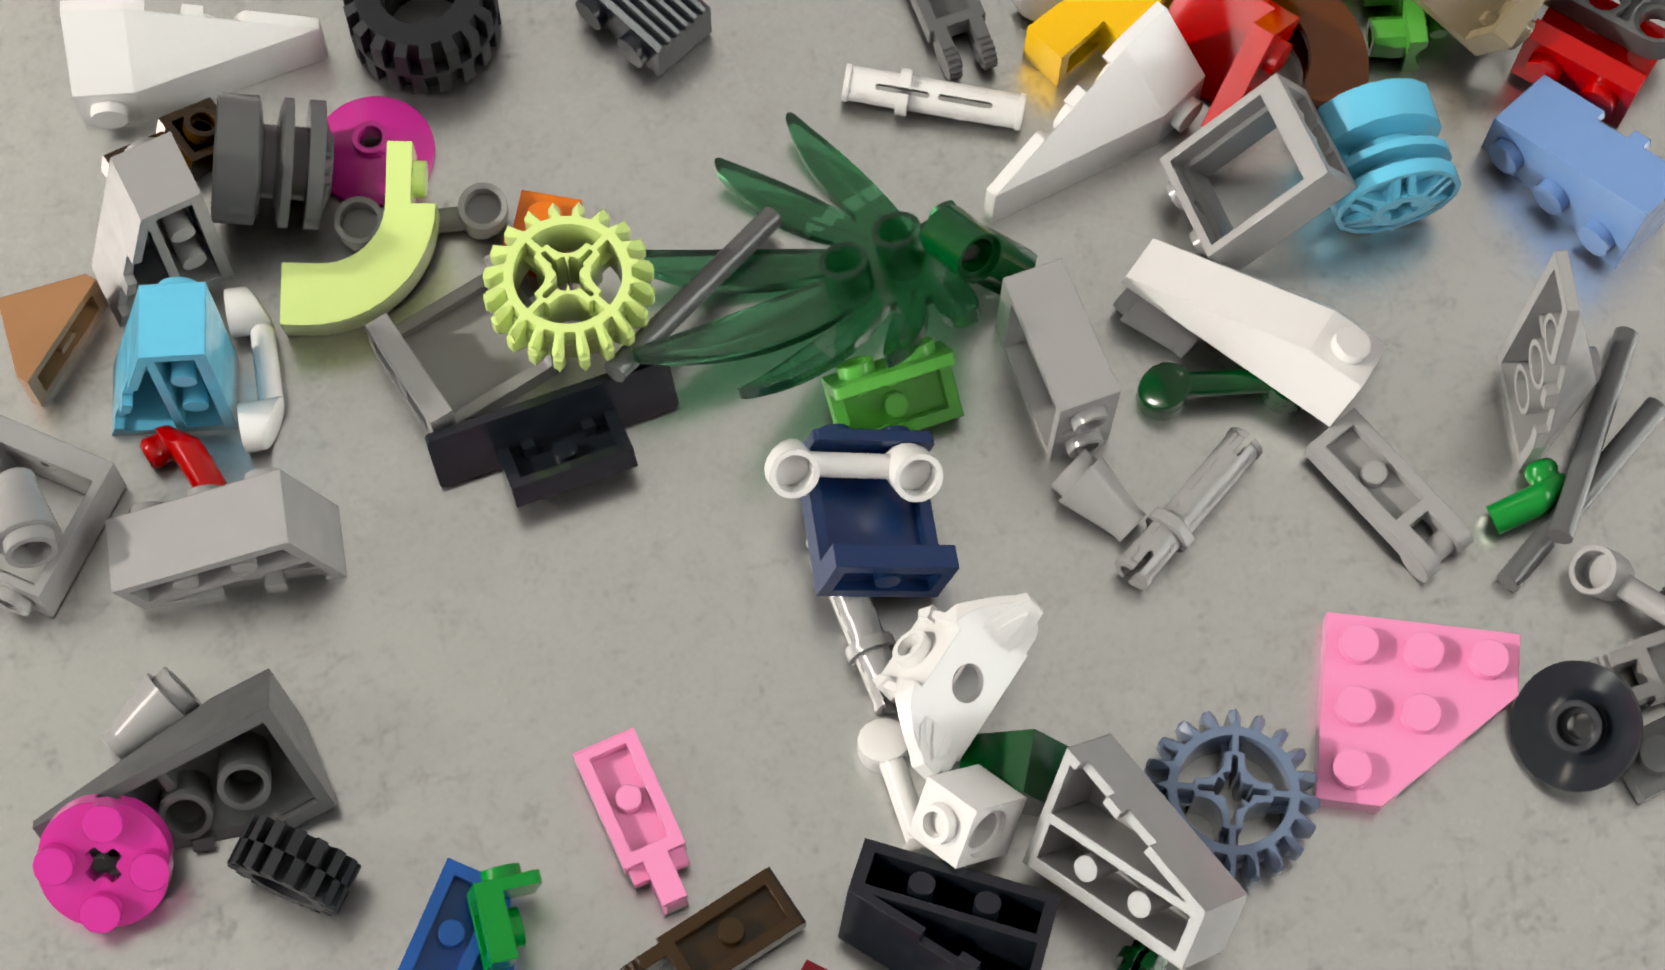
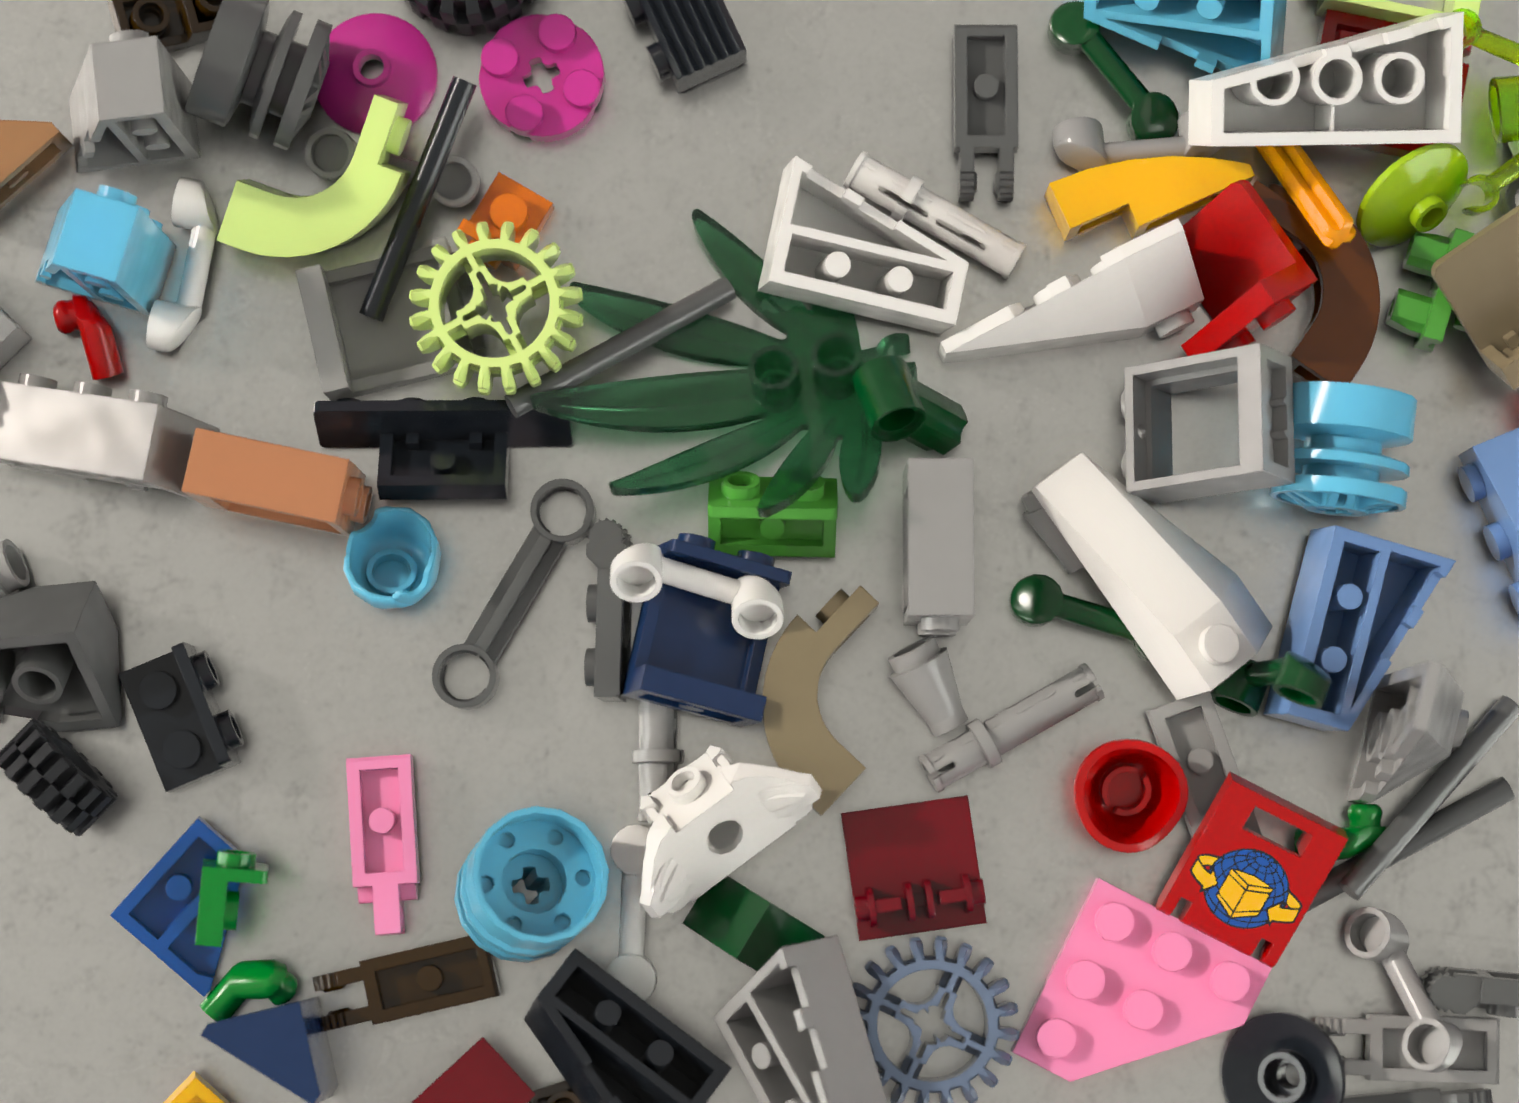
camera: 25 degrees right, 15 degrees up
white brick [908,764,1027,869] -> none
none -> black bracket [118,642,244,793]
none -> nougat window [181,428,372,536]
none -> medium azure hair [343,506,442,609]
none -> black bar [359,76,477,322]
none -> dark grey piece [432,479,596,710]
none -> medium azure wheel [454,806,609,963]
none -> dark pink plate [479,13,605,143]
none -> dark grey hinge [584,518,633,702]
none -> white wedge [757,156,969,334]
none -> dark tan arch [763,585,879,816]
none -> dark red hinge [841,795,987,941]
none -> red helmet [1074,739,1189,853]
none -> red container [1156,772,1349,968]
none -> dark green bar [1210,651,1332,717]
none -> medium blue wedge [1264,525,1456,731]

